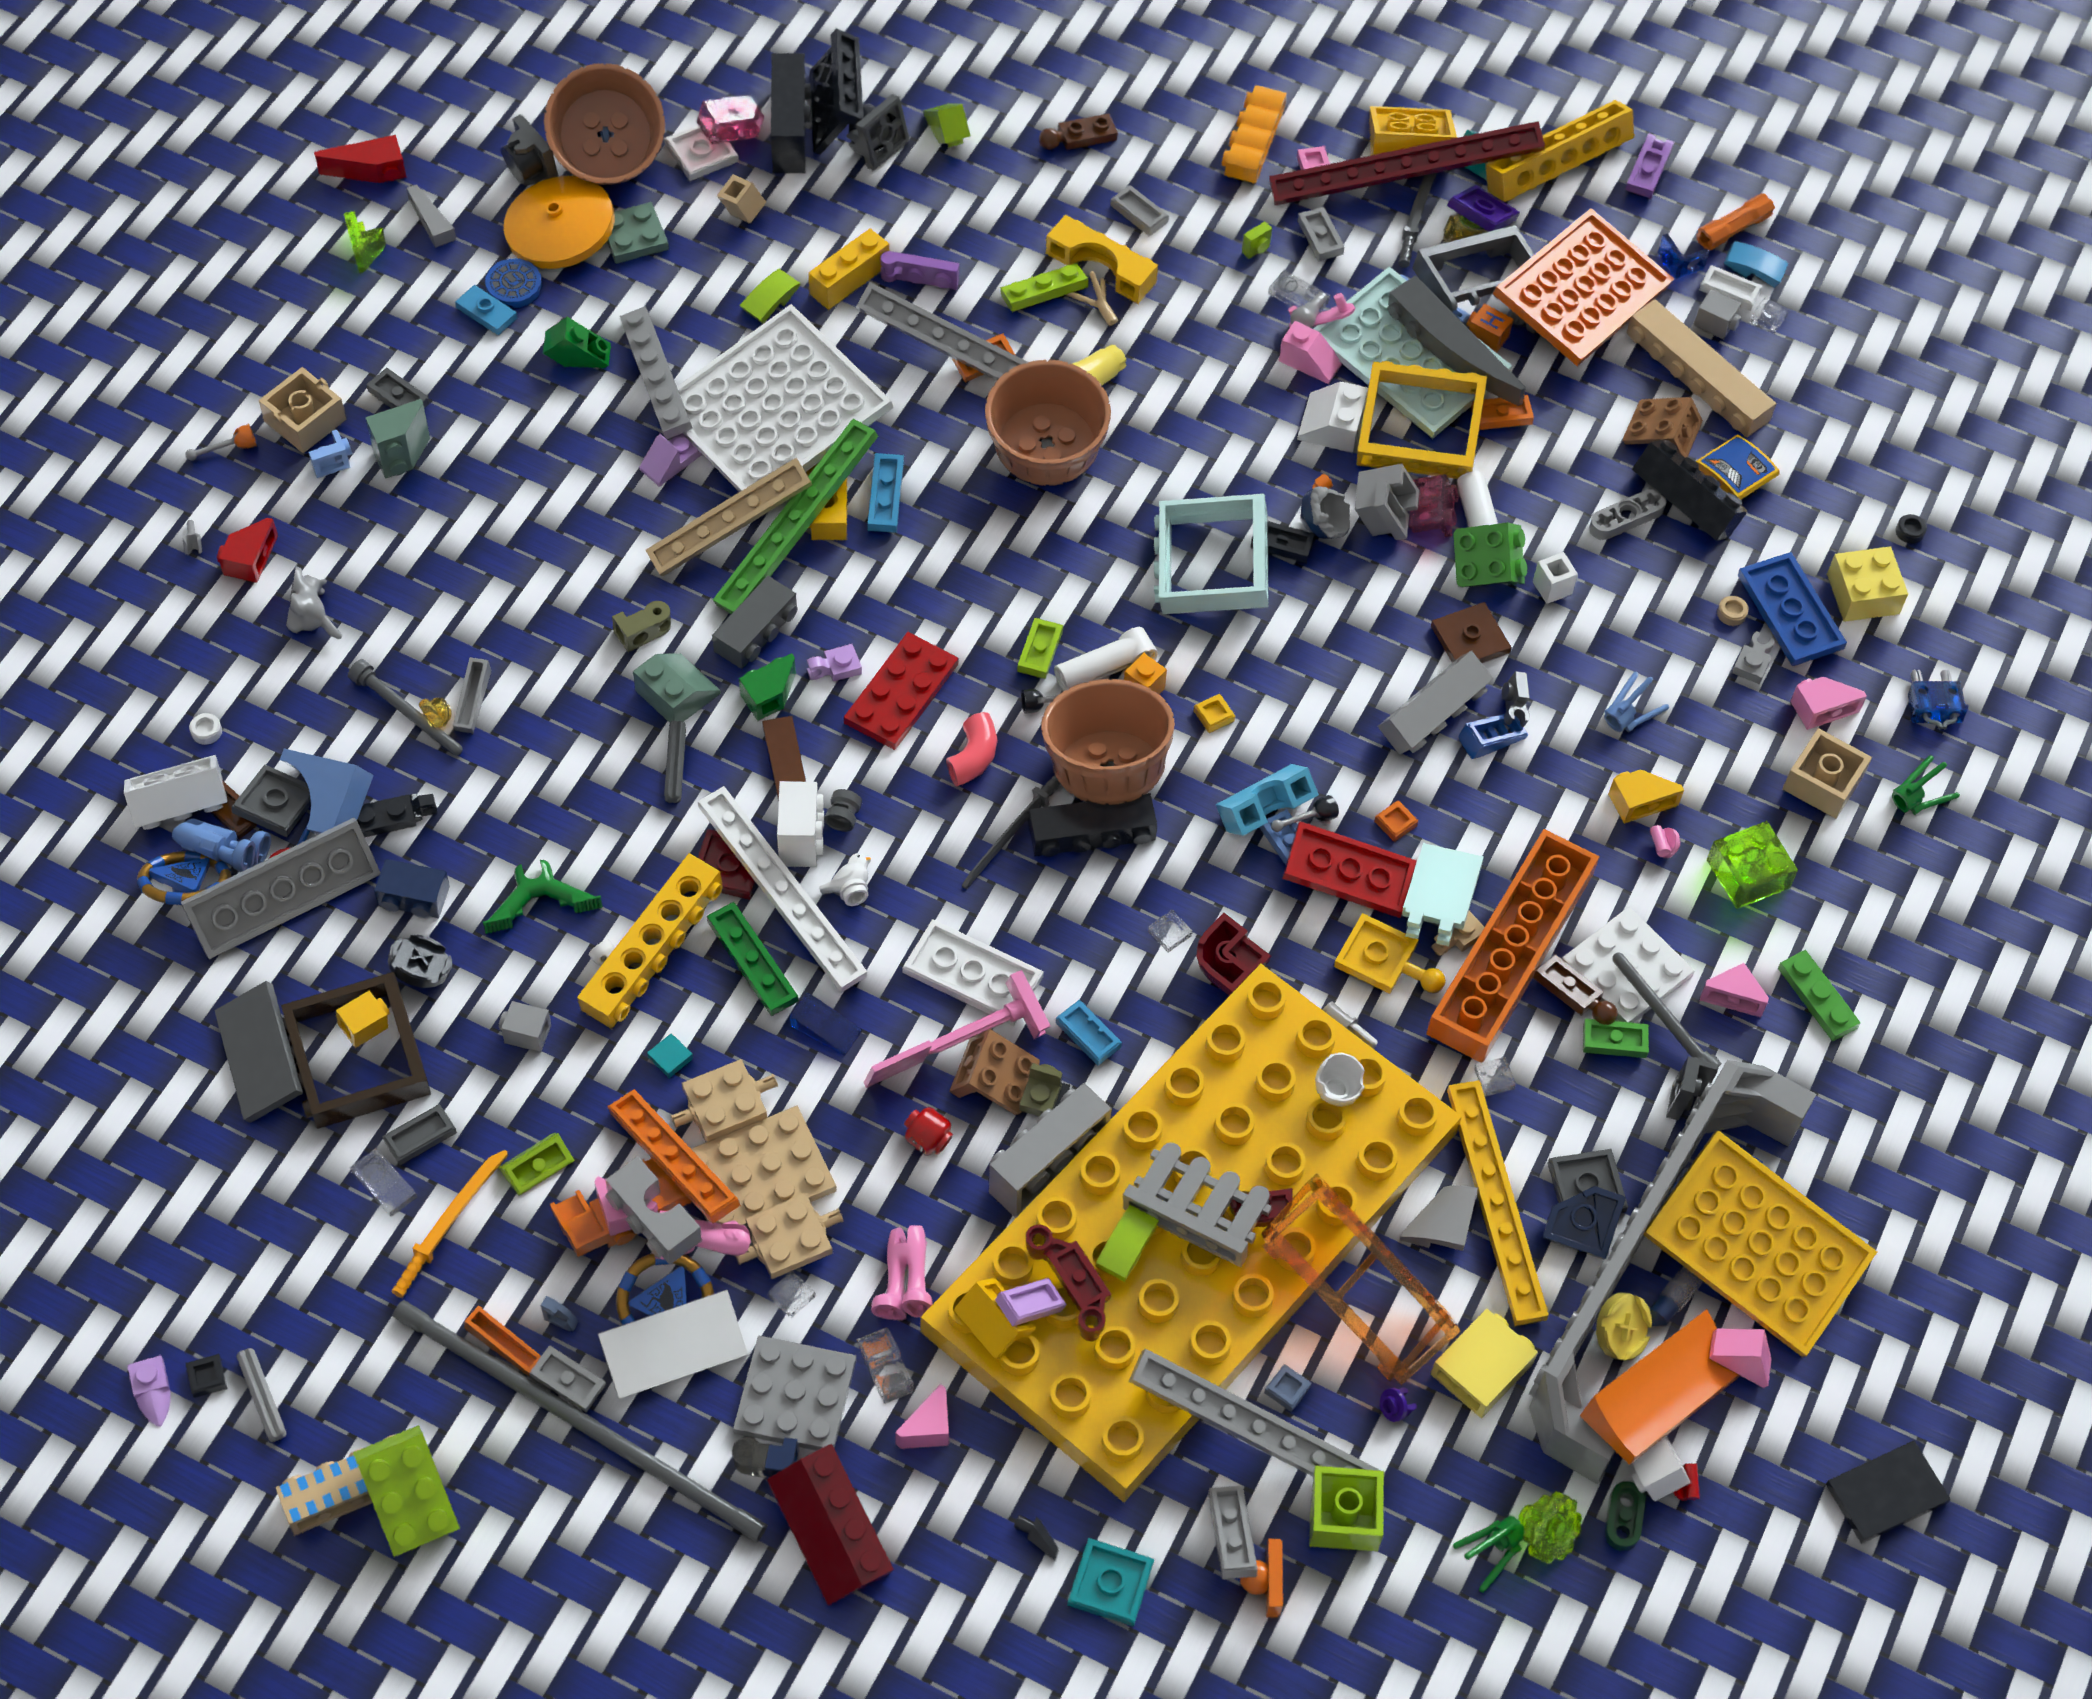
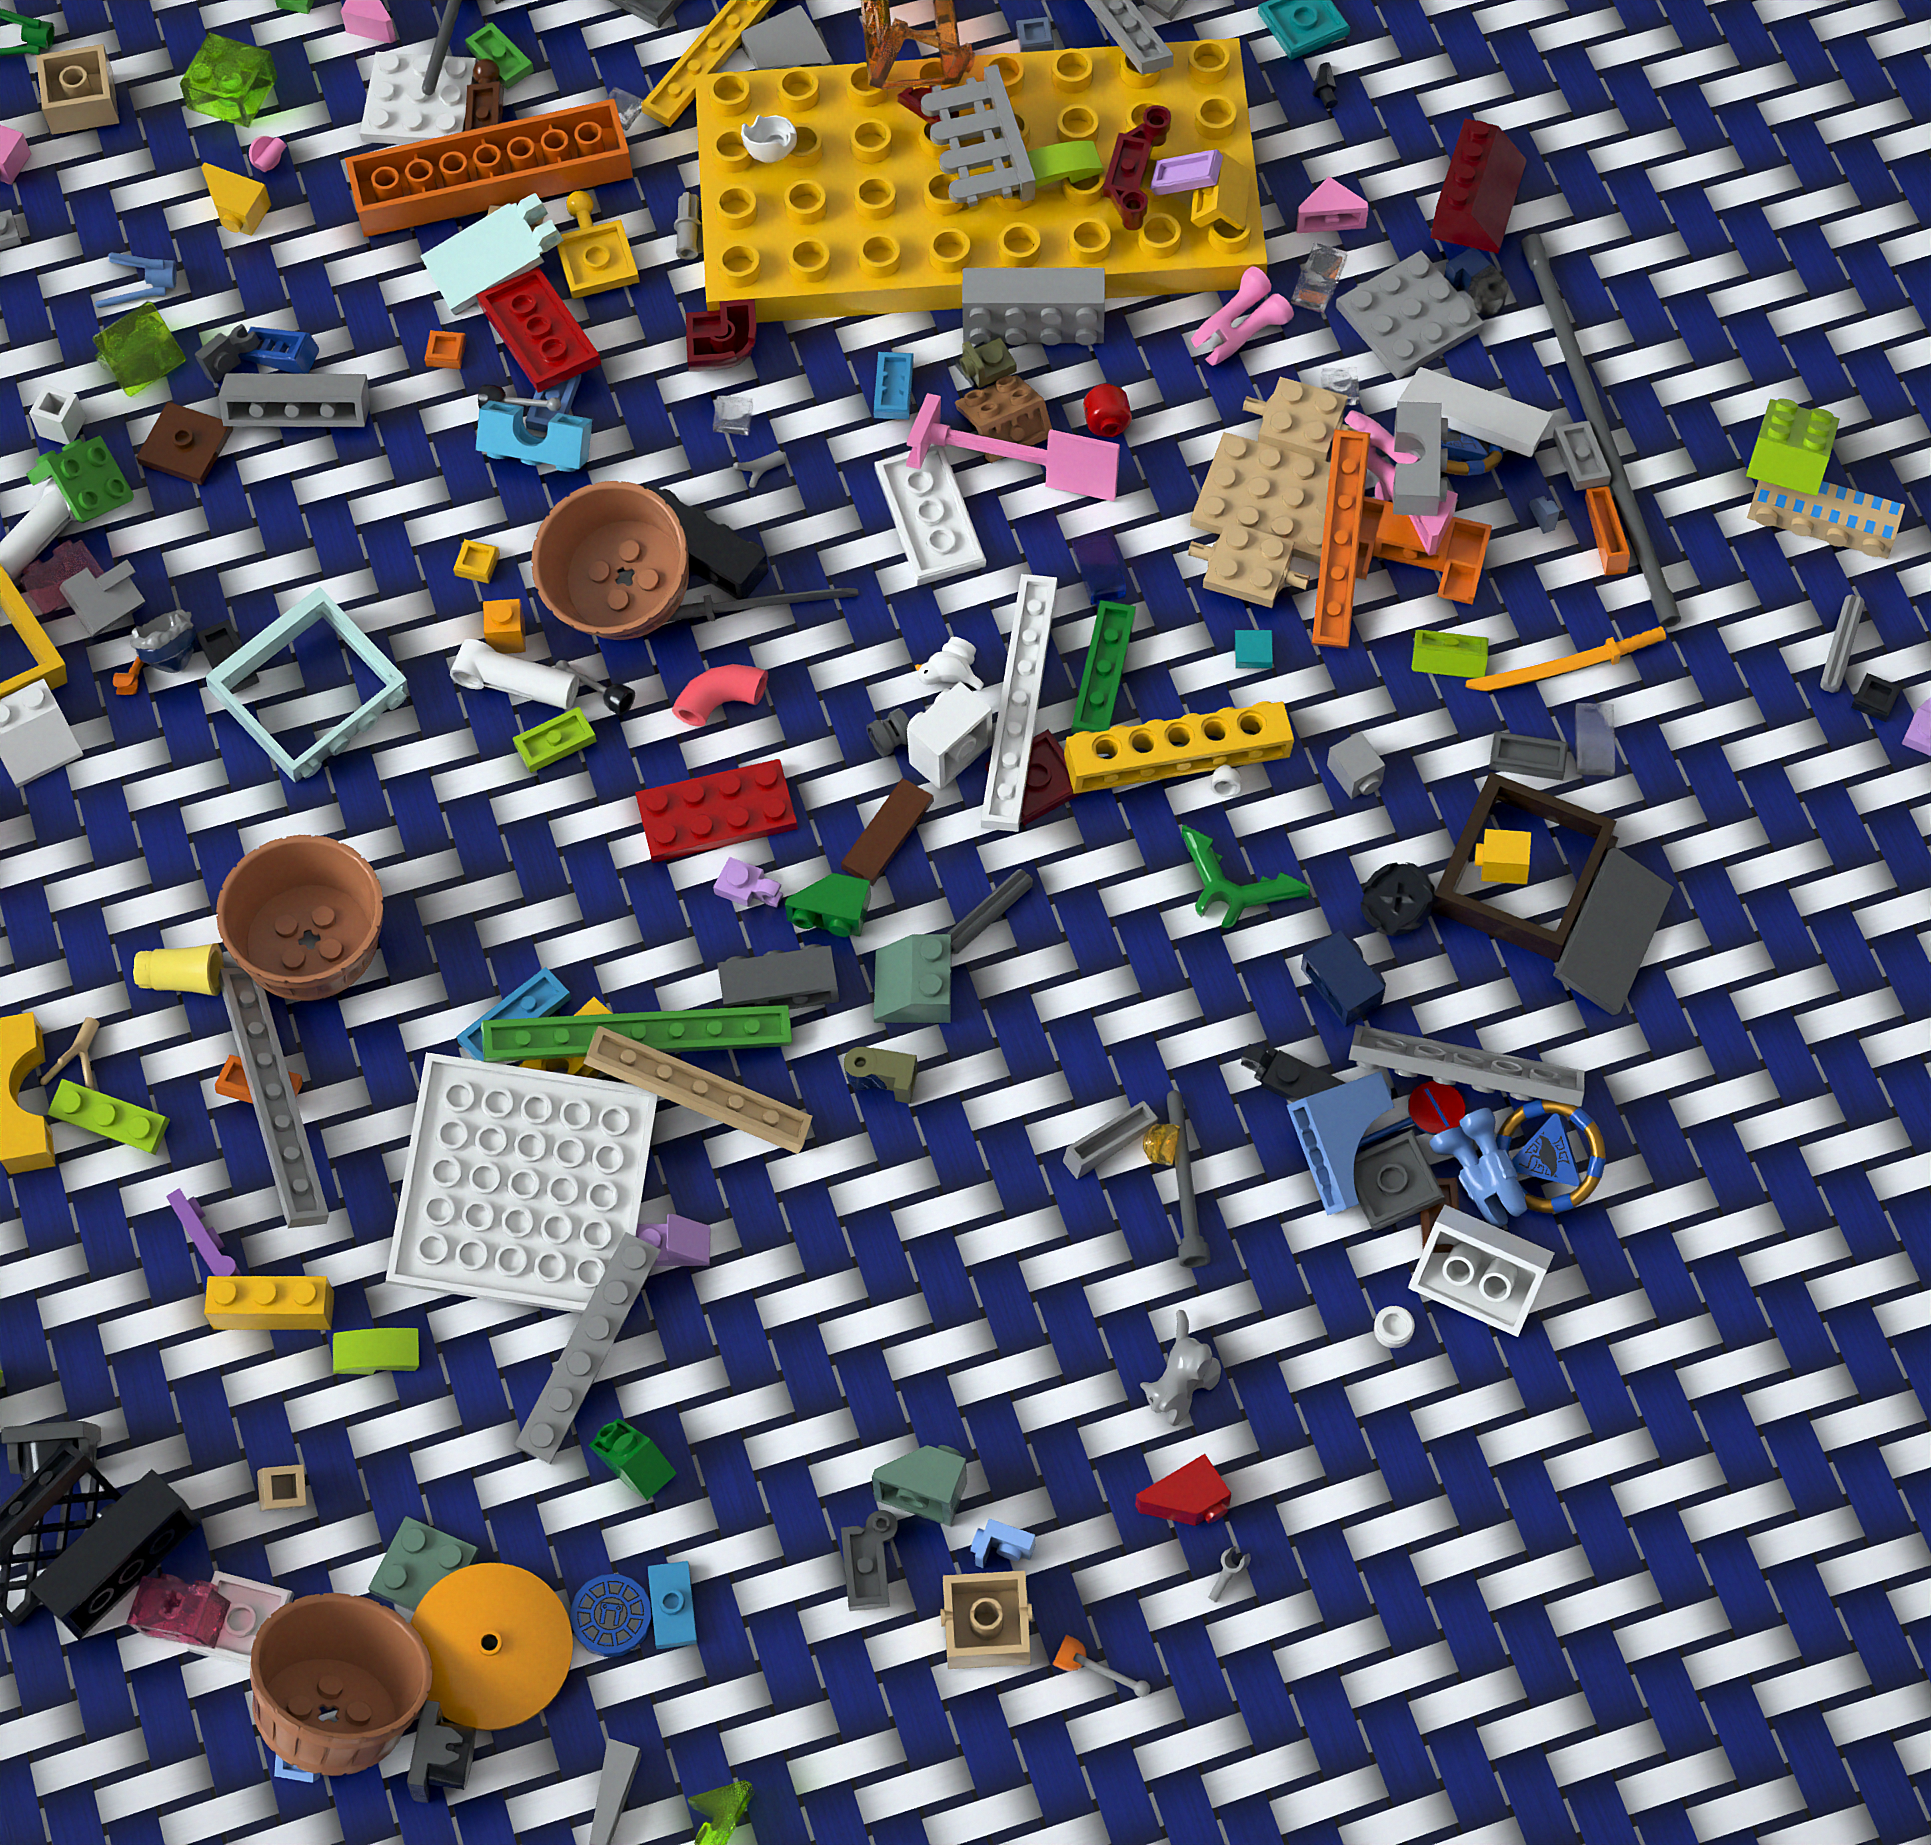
camera: 130 degrees left, 5 degrees up
none -> clear neon green bracket [92,301,186,397]
none -> light grey bar [733,450,785,488]

